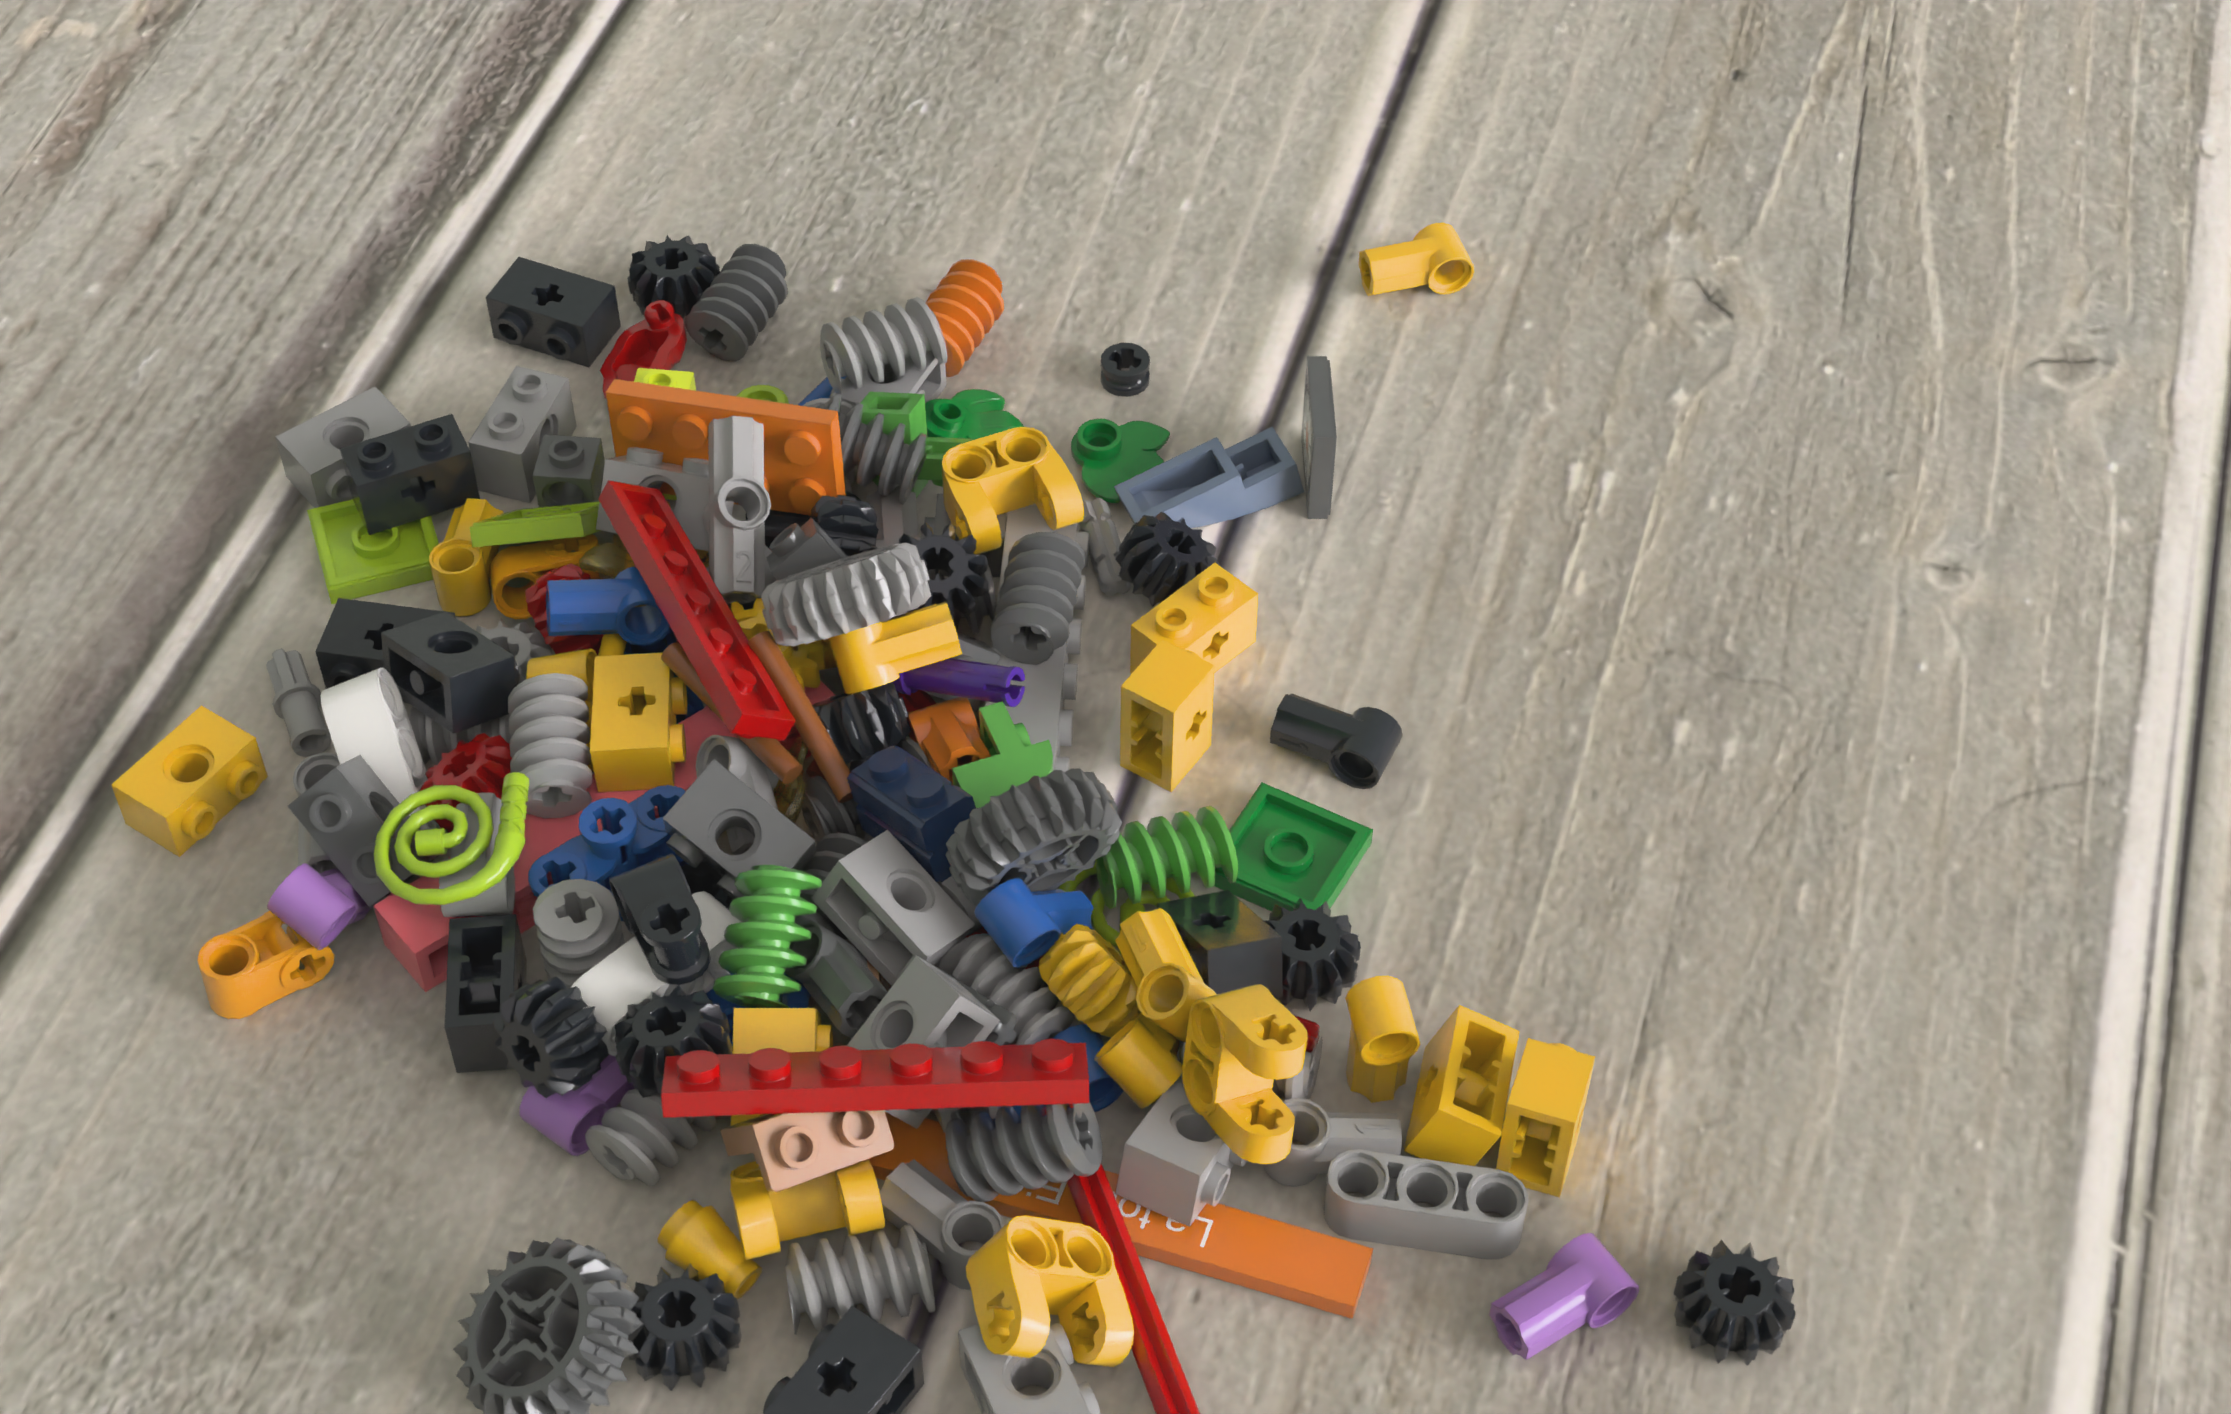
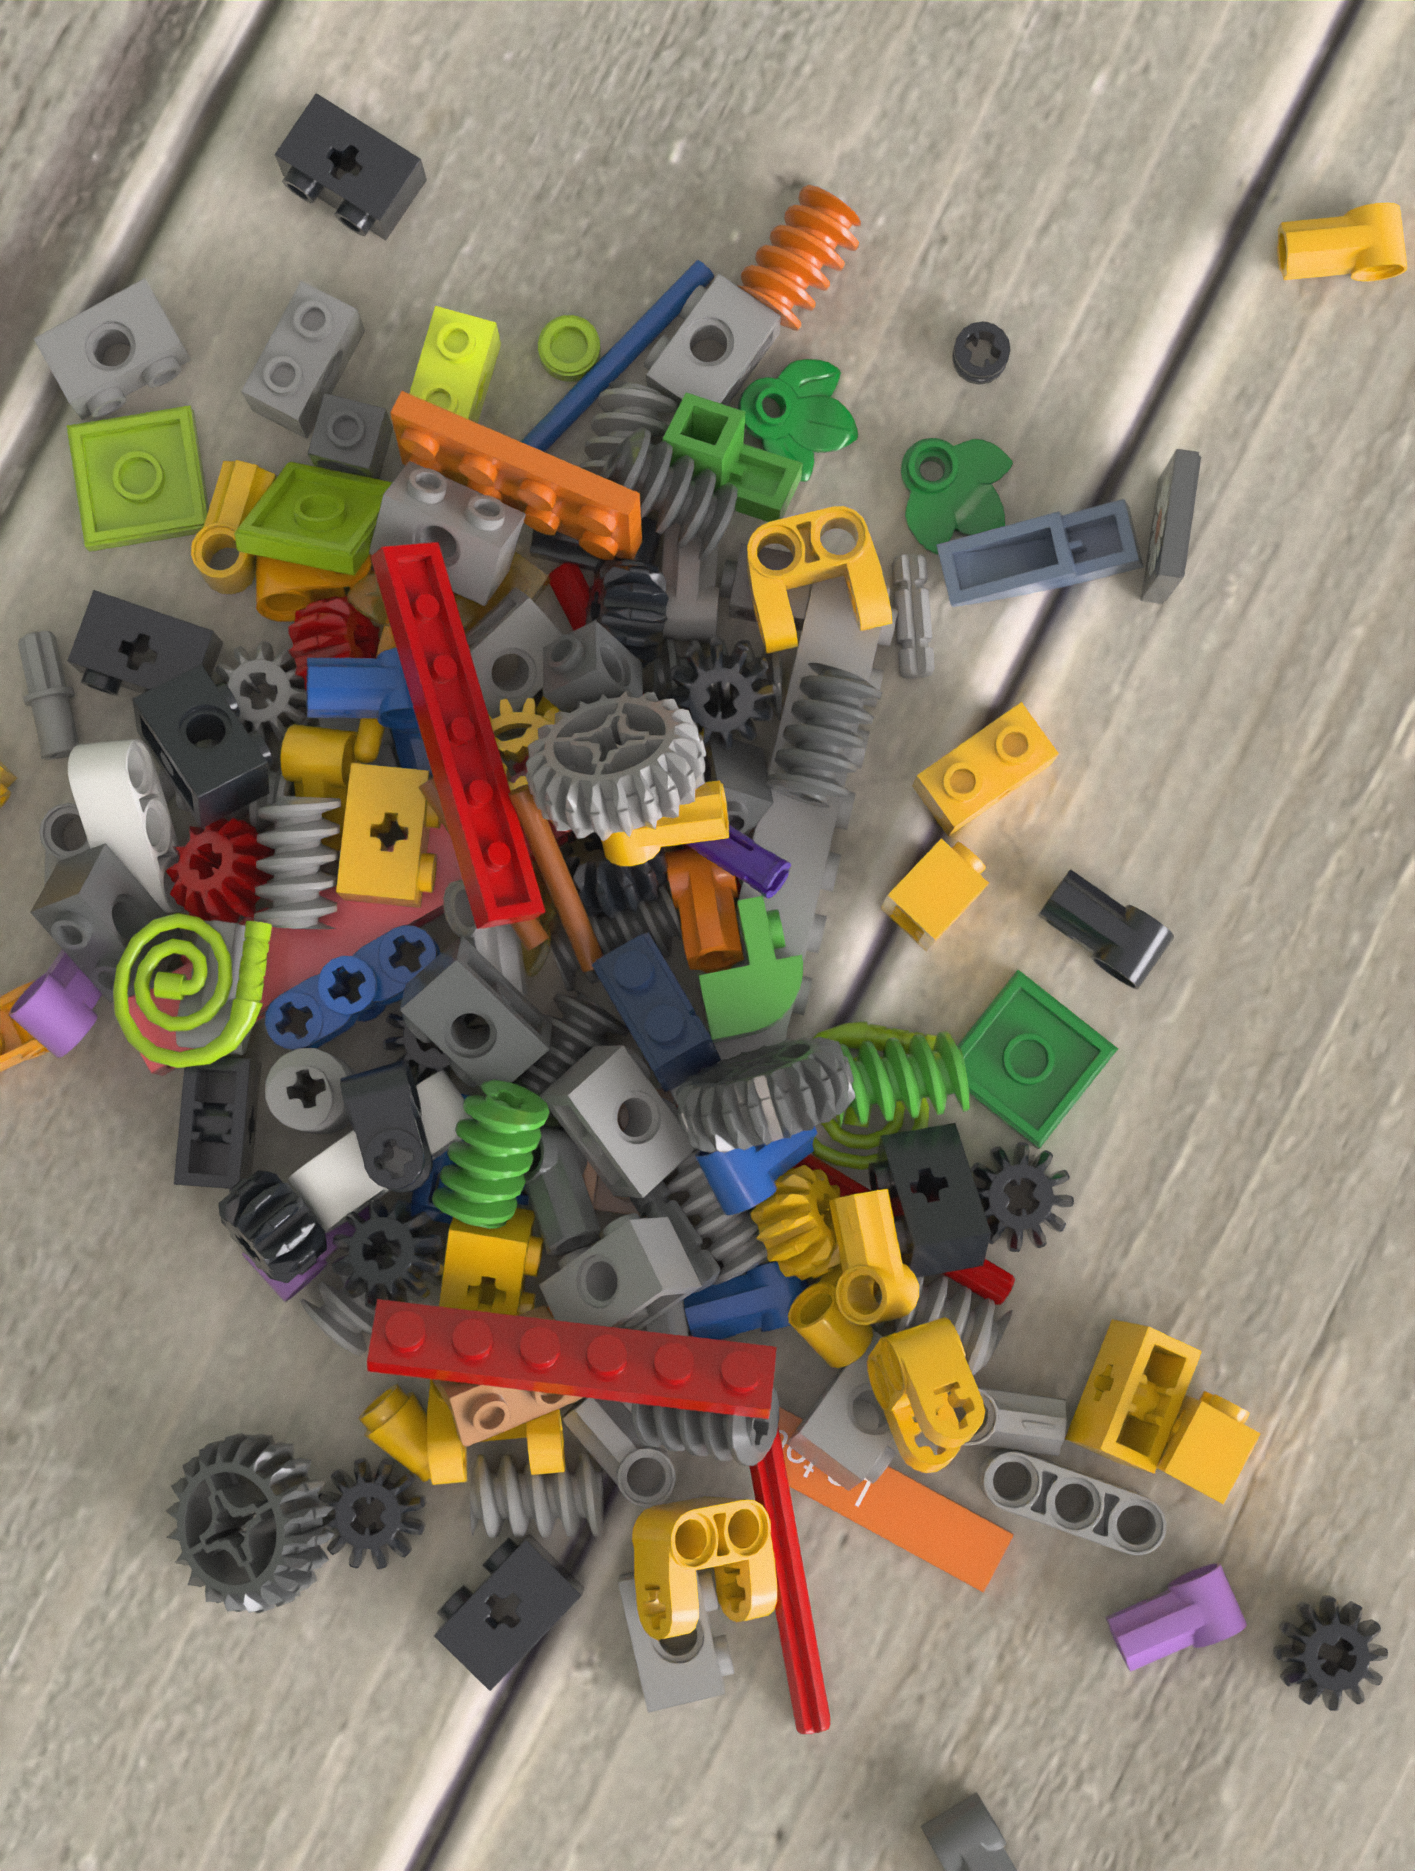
camera: 10 degrees right, 35 degrees up
black brick [340,414,480,535] -> none
red arm [600,300,687,400] -> none
black gear [627,235,720,320] -> none
dark grey piece [685,244,788,362] -> none
light grey piece [702,416,771,606] -> none
light grey piece [820,297,947,394] -> none
black gear [1115,512,1220,607] -> none
yellow piece [1345,976,1420,1103] -> none

